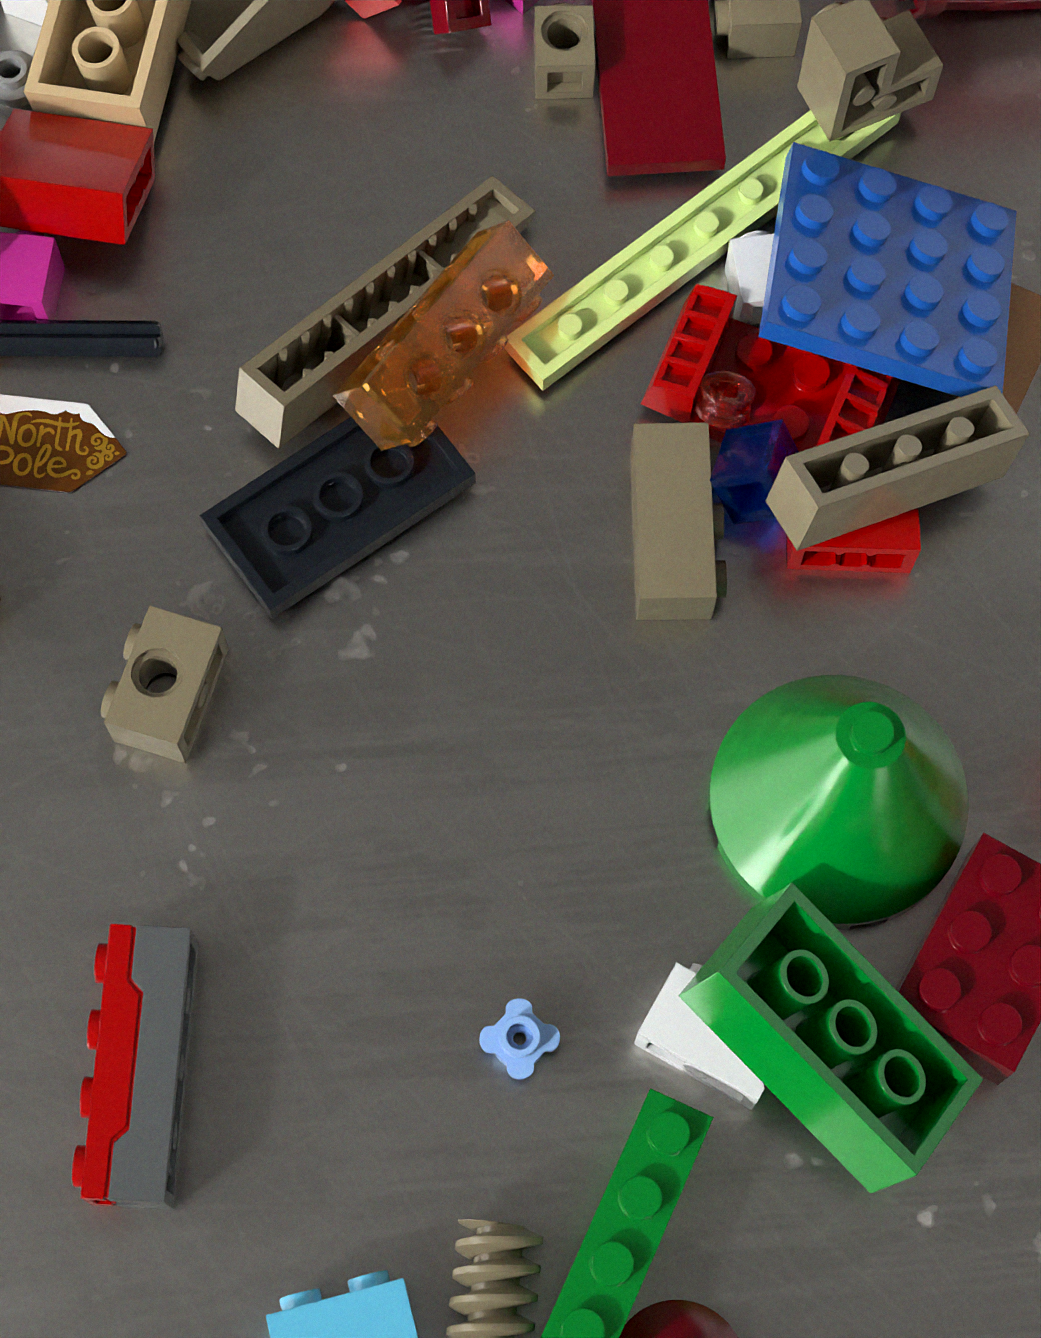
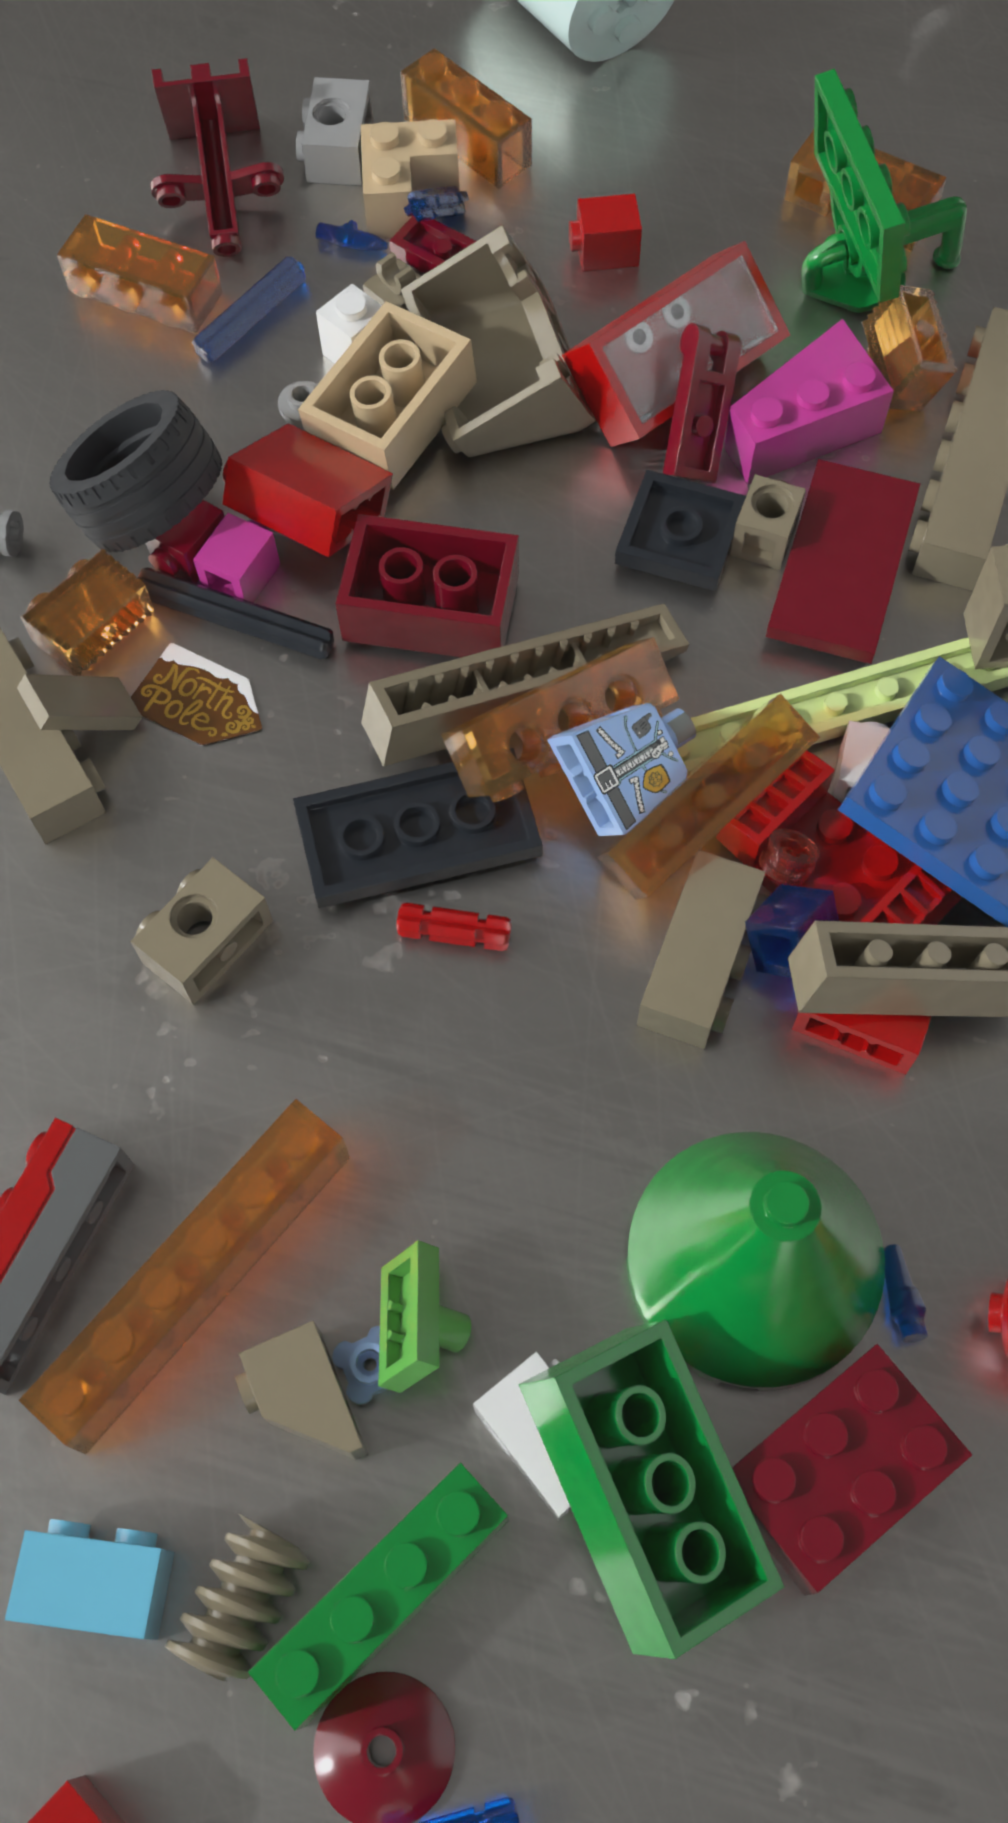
camera: 25 degrees right, 5 degrees down
none -> clear orange brick [18,1099,350,1455]
none -> dark tan slope [235,1320,368,1460]
none -> dark red brick [335,514,519,657]
none -> bright green tile [378,1240,471,1393]
none -> red axle [396,902,512,951]
none -> light blue torso [547,703,696,836]
none -> clear orange brick [598,693,820,900]
none -> black plate [614,469,746,591]
none -> clear blue piece [884,1244,928,1343]

